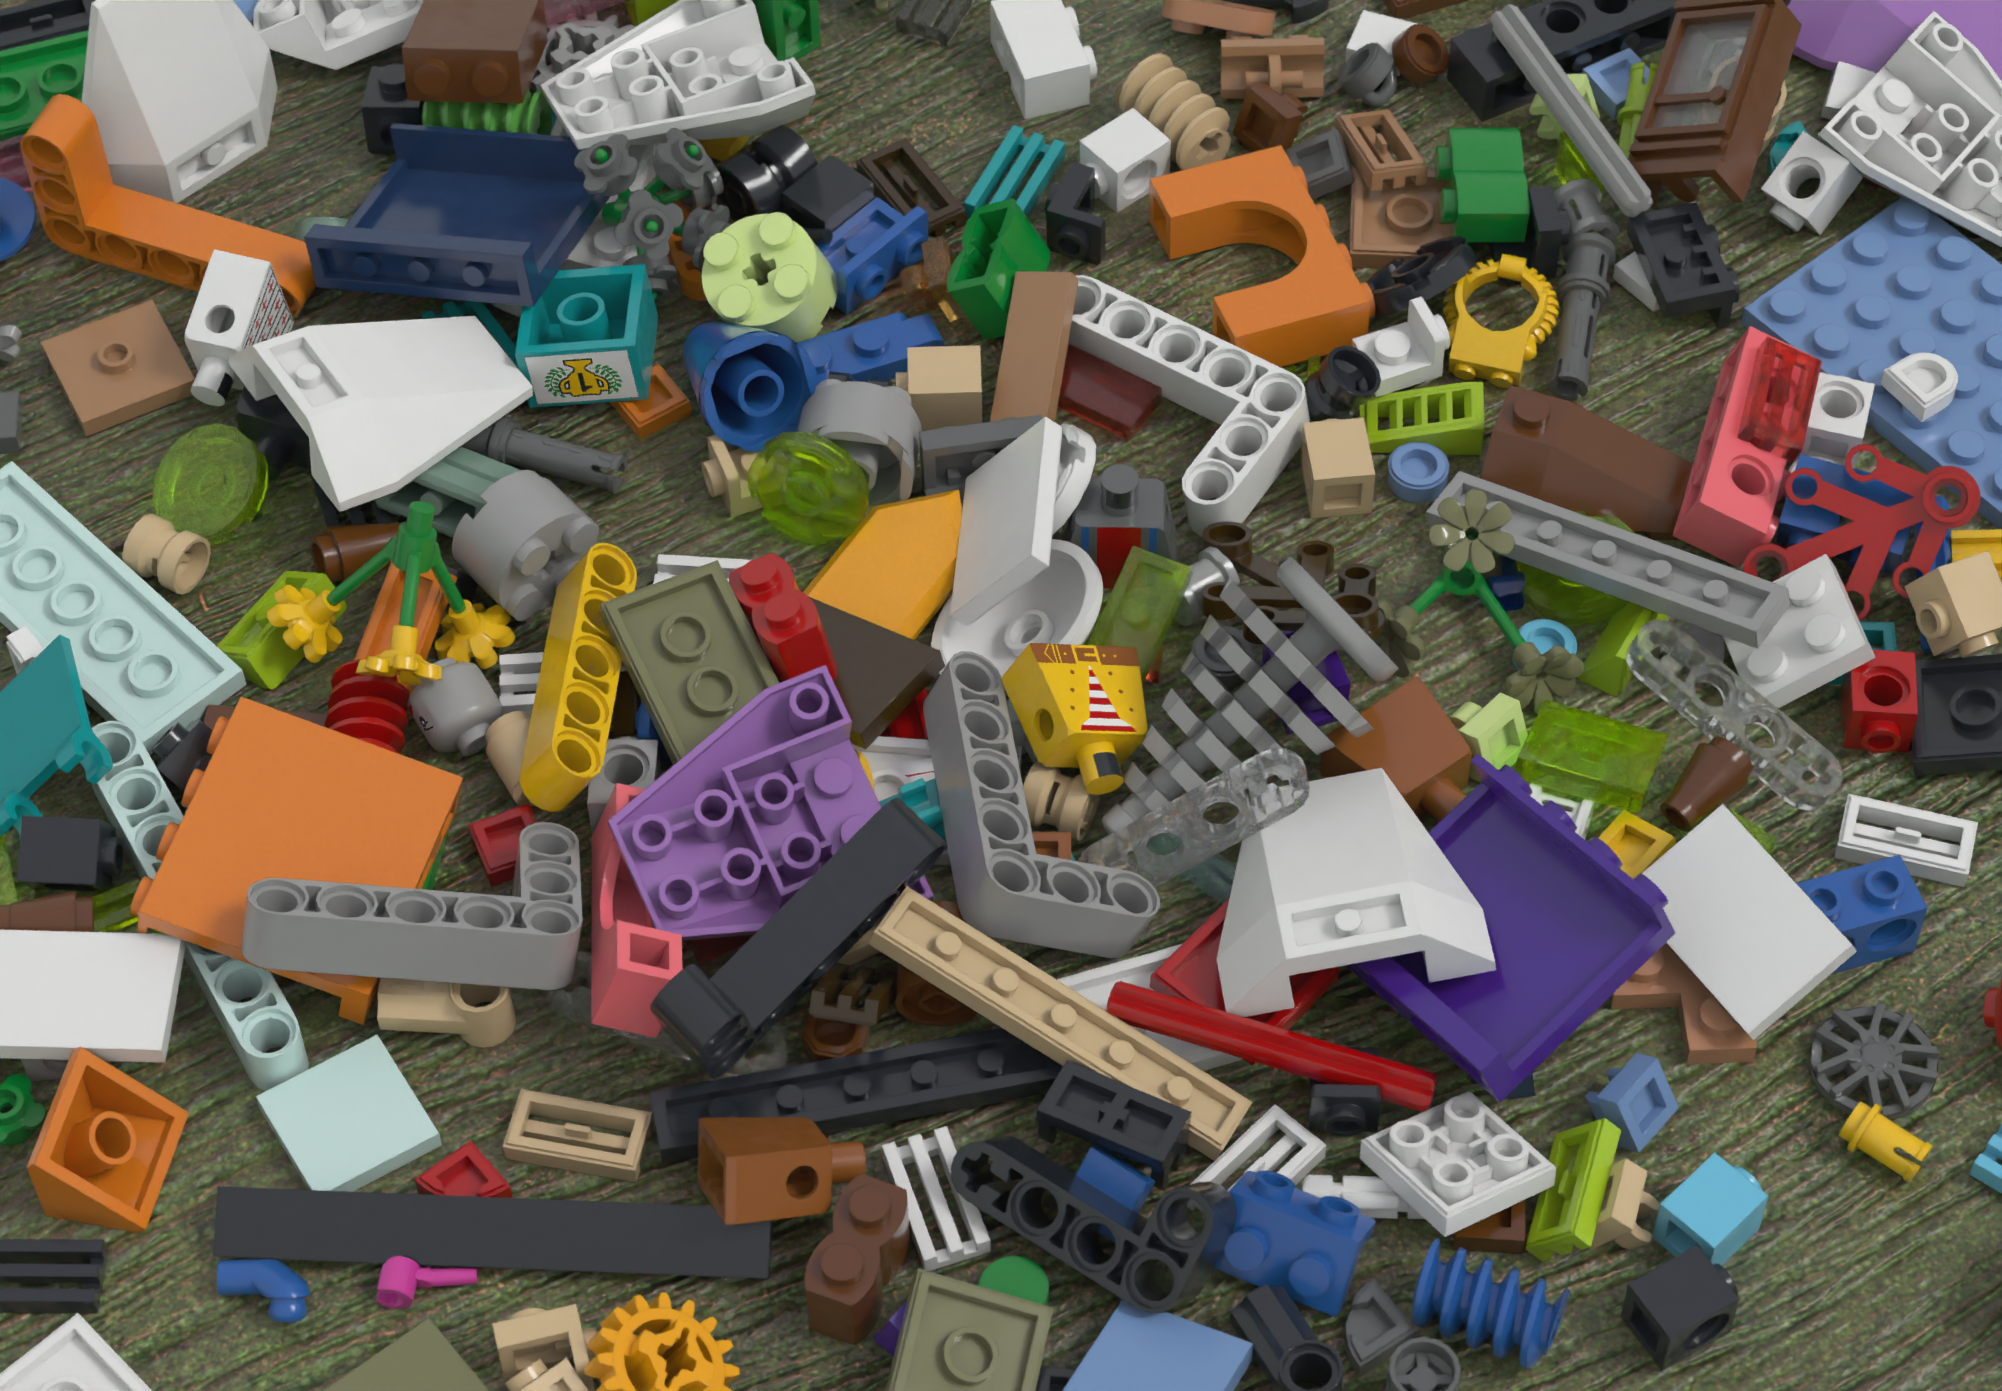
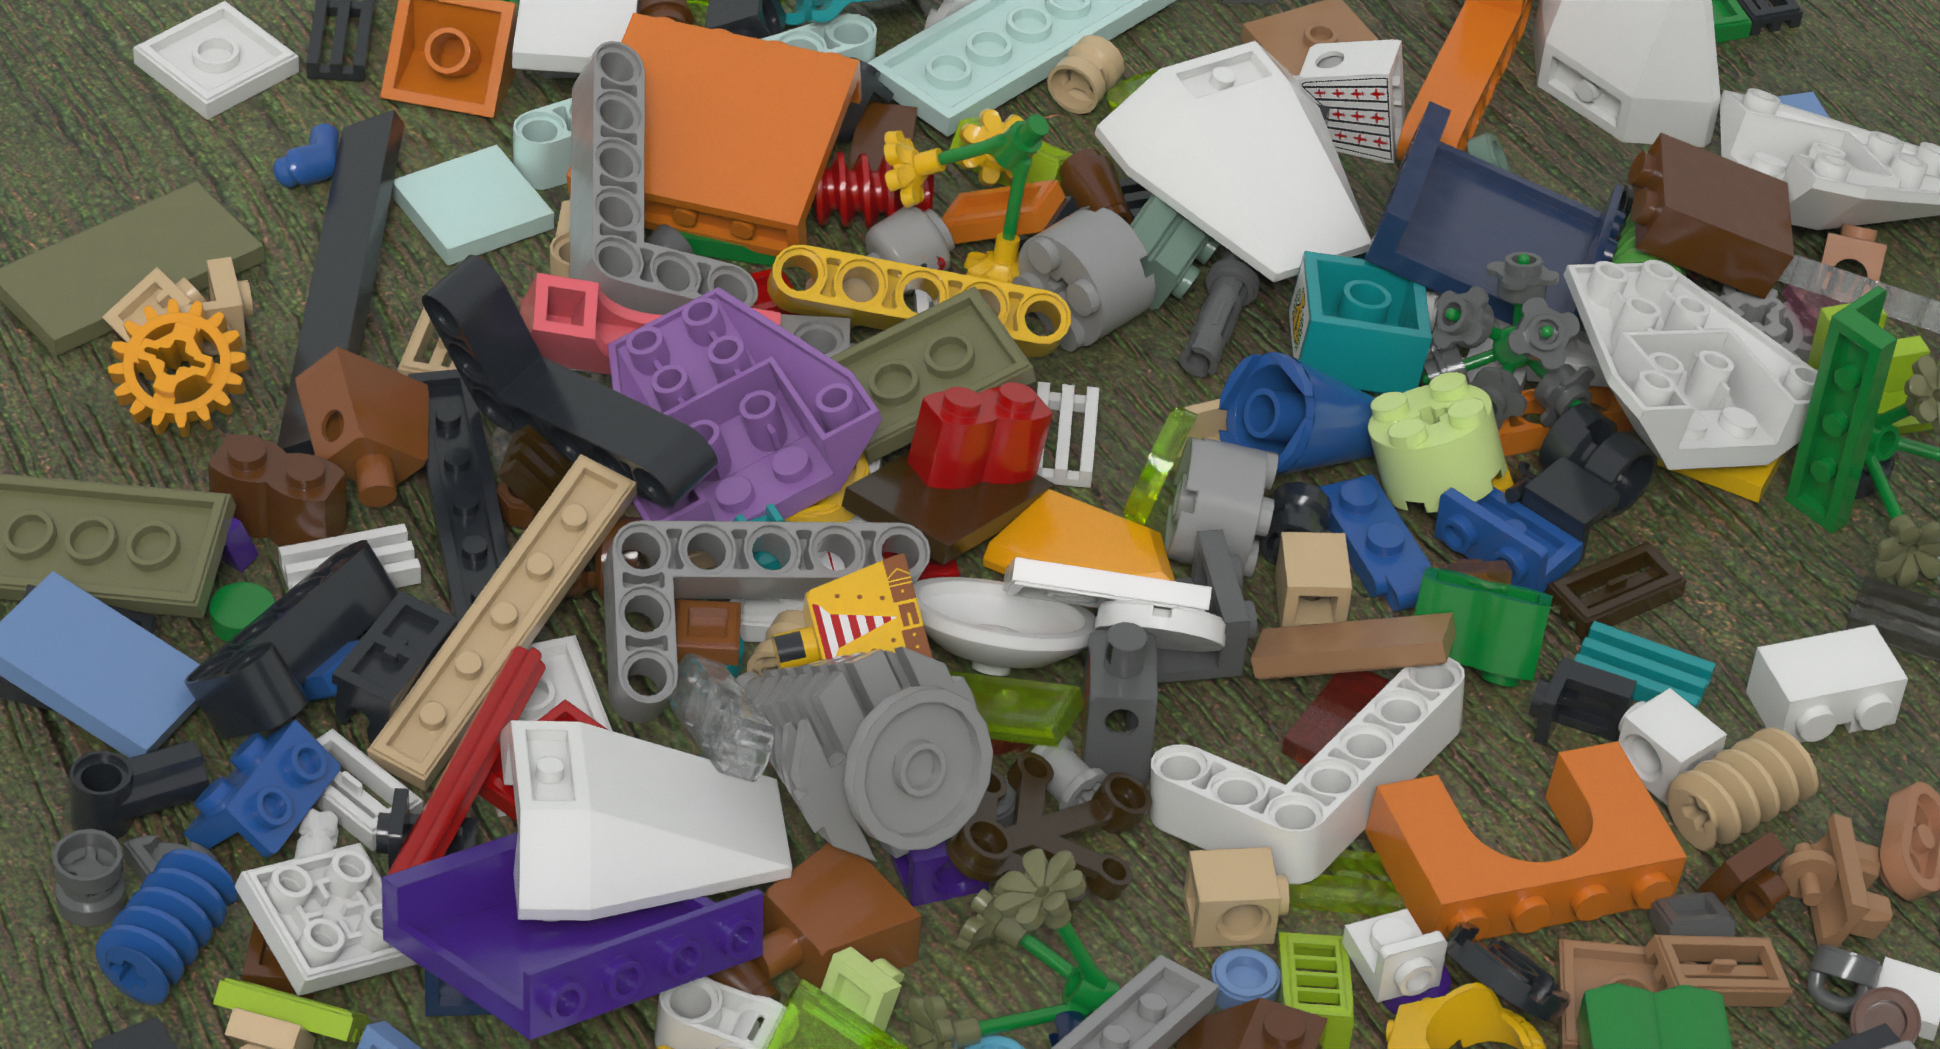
camera: 85 degrees right, 10 degrees down
dark pink hand [376,1256,477,1309] -> none
red tile [415,1140,513,1198] -> none
black wheel [1303,345,1381,422] -> none

